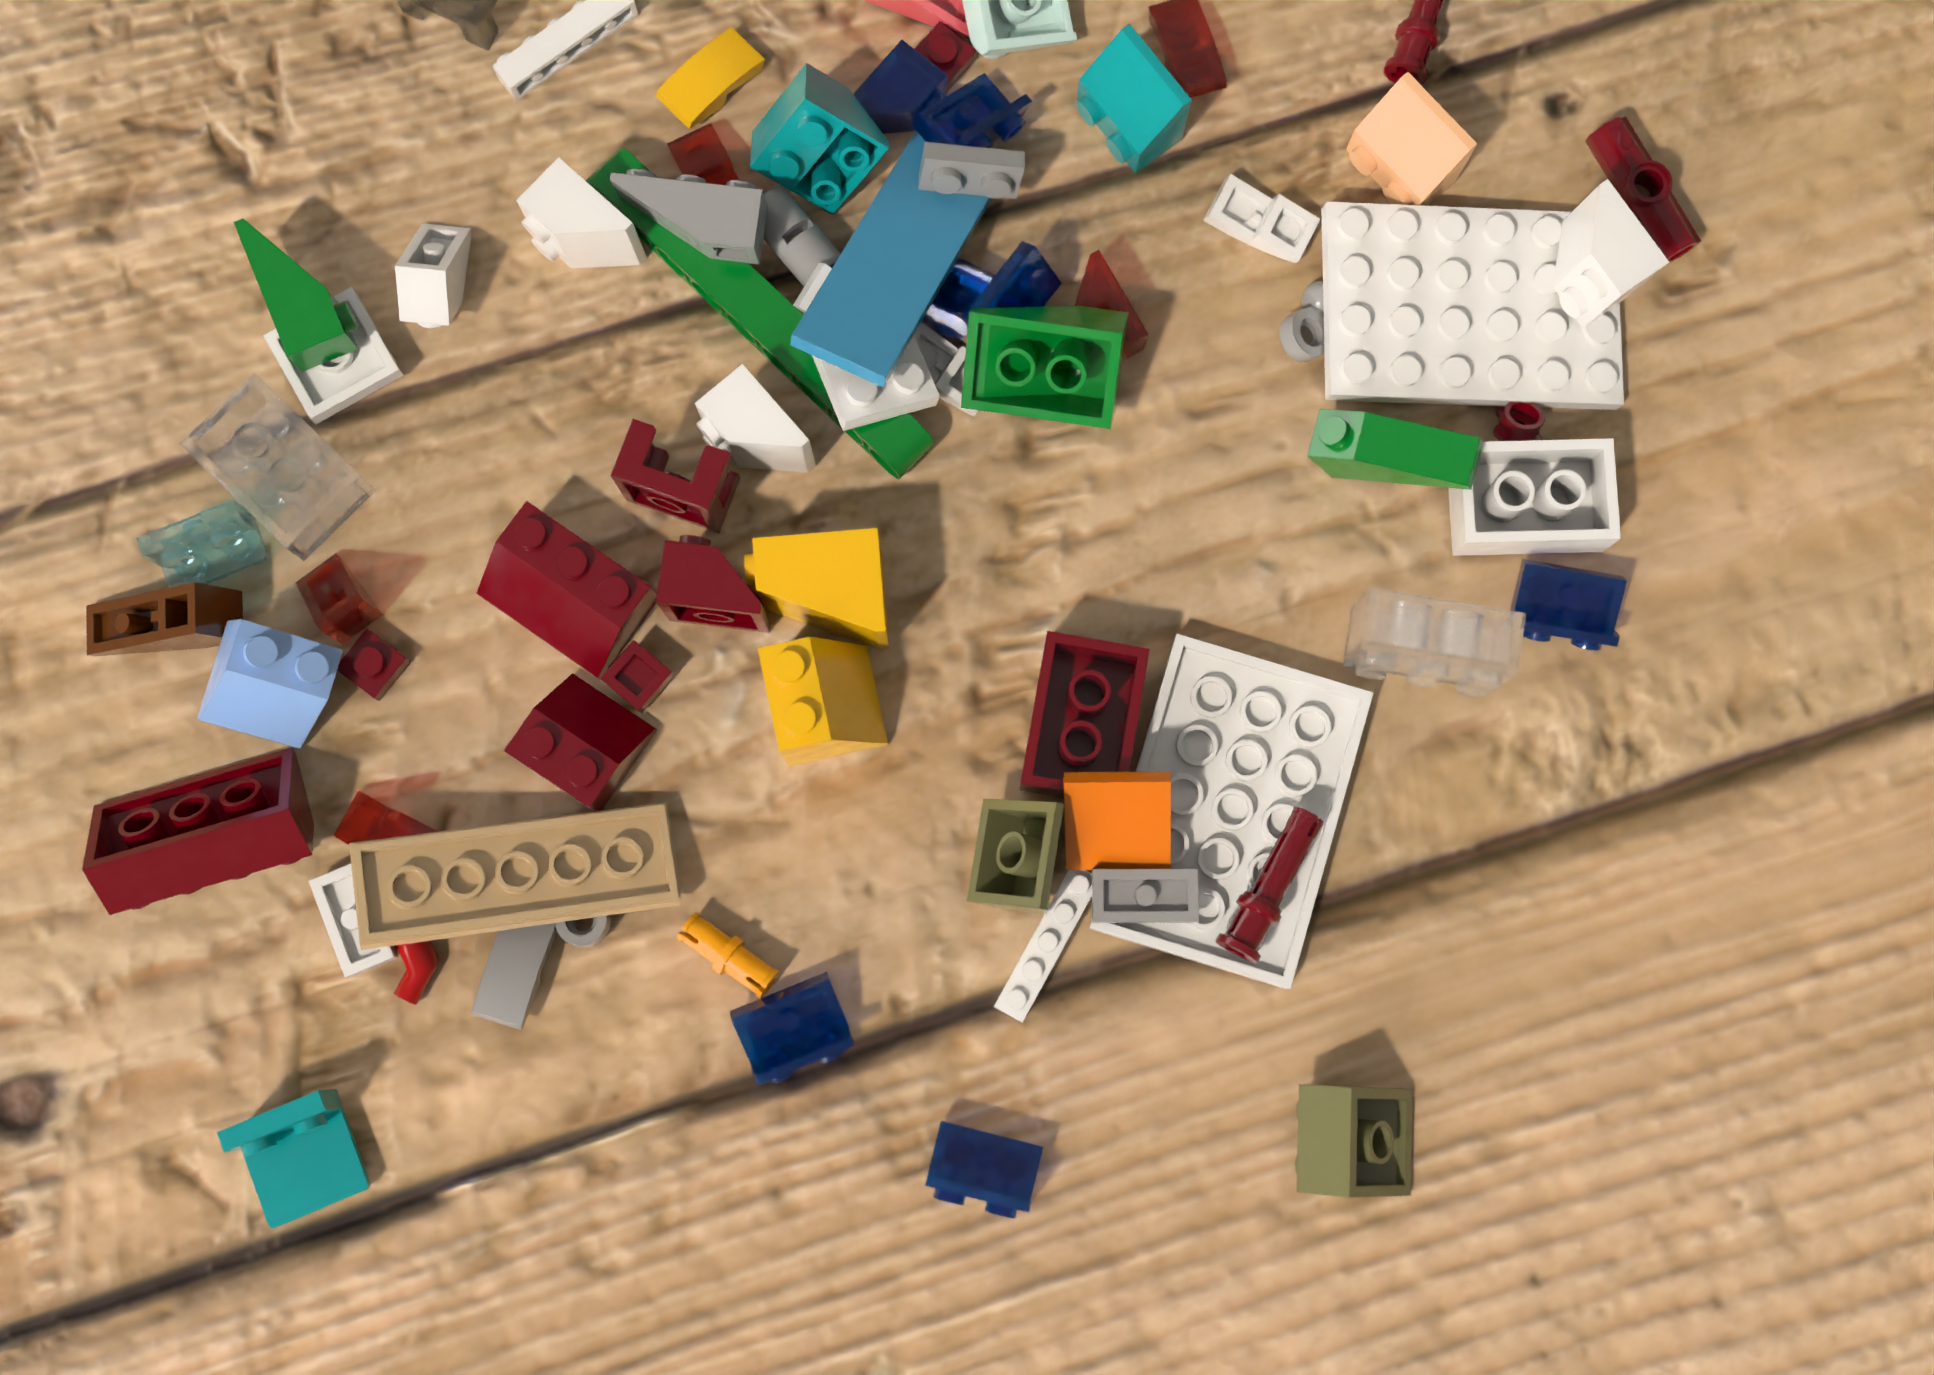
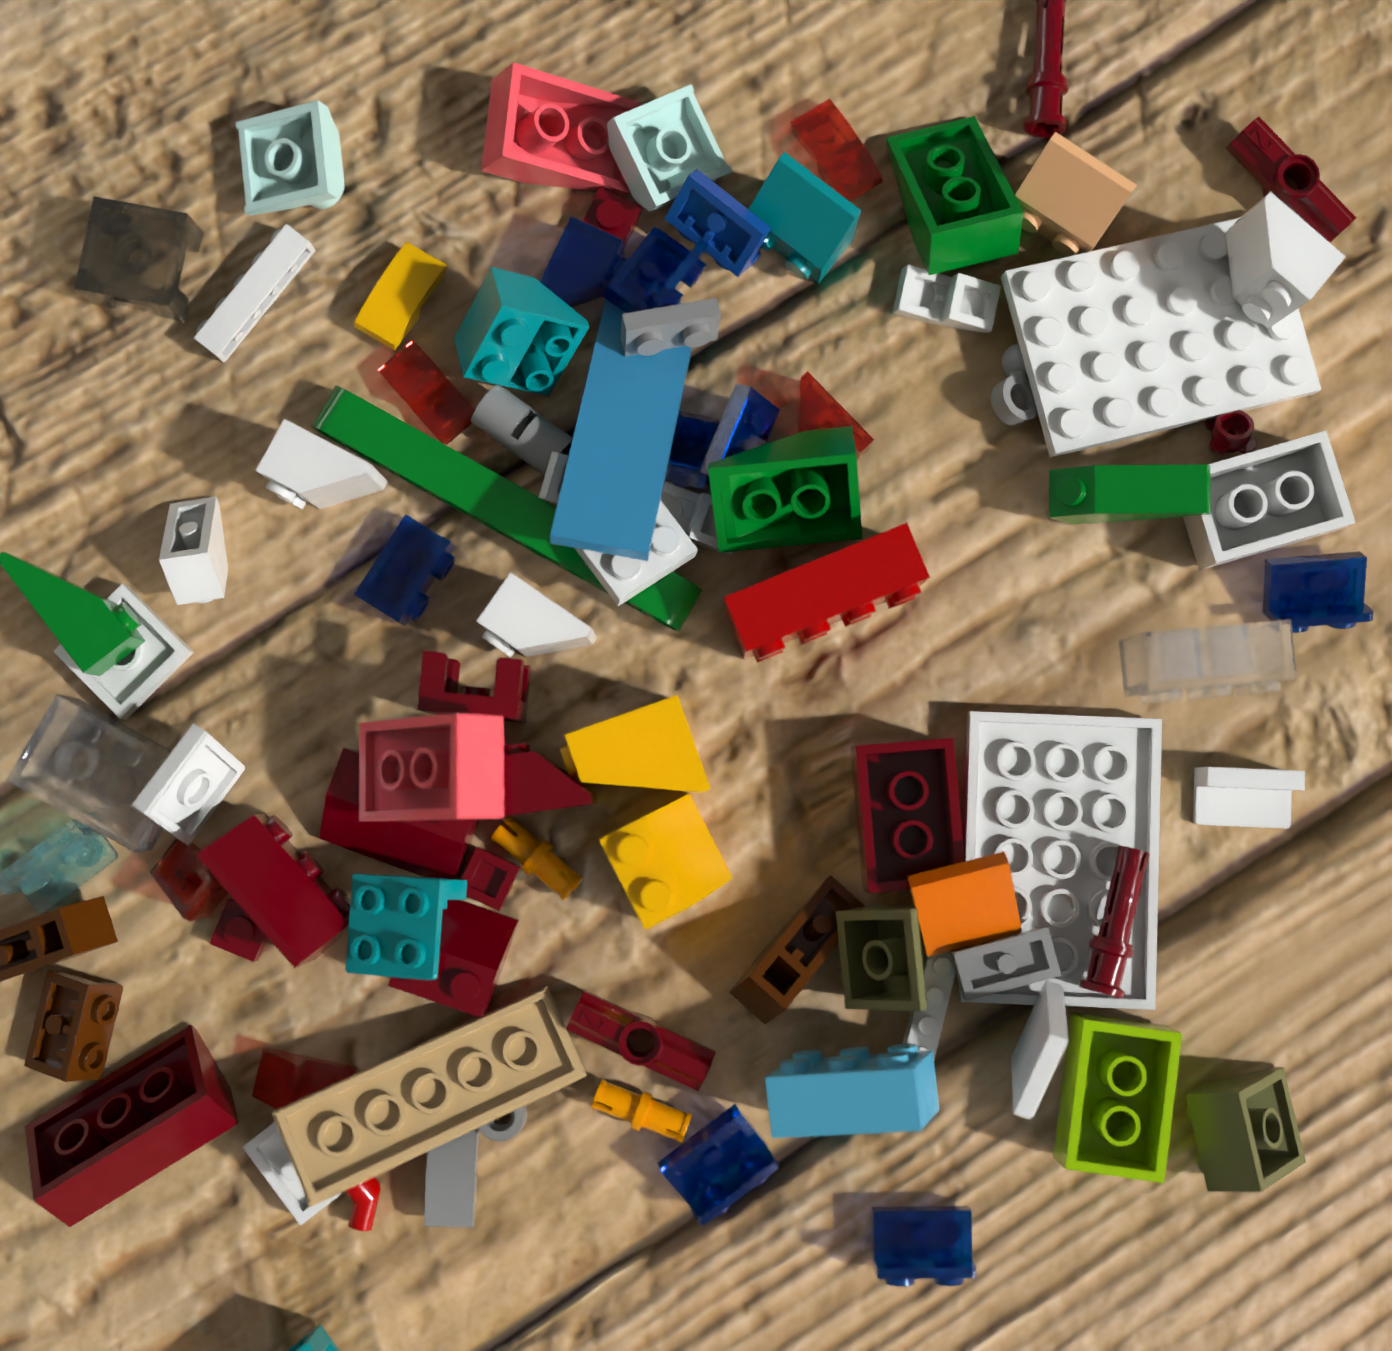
camera: 15 degrees left, 5 degrees up
light blue slope [197,619,343,748] -> none
light grey slope [610,169,768,264] -> none
none -> reddish brown bracket [24,971,123,1082]
none -> white tile [132,724,245,846]
none -> dark red slope [196,814,351,968]
none -> teal bracket [345,874,467,980]
none -> clear blue bracket [354,514,456,626]
none -> coral slope [359,714,505,821]
none -> light orange pin [491,816,584,901]
none -> dark red piece [566,989,716,1091]
none -> blue bracket [664,169,772,277]
none -> red brick [722,523,930,663]
none -> reddish brown slope [729,875,865,1024]
none -> medium azure brick [765,1044,940,1138]
none -> green slope [886,116,1023,275]
none -> white tile [1011,980,1068,1120]
none -> lime brick [1053,1012,1182,1183]
none -> white panel [1193,767,1305,828]

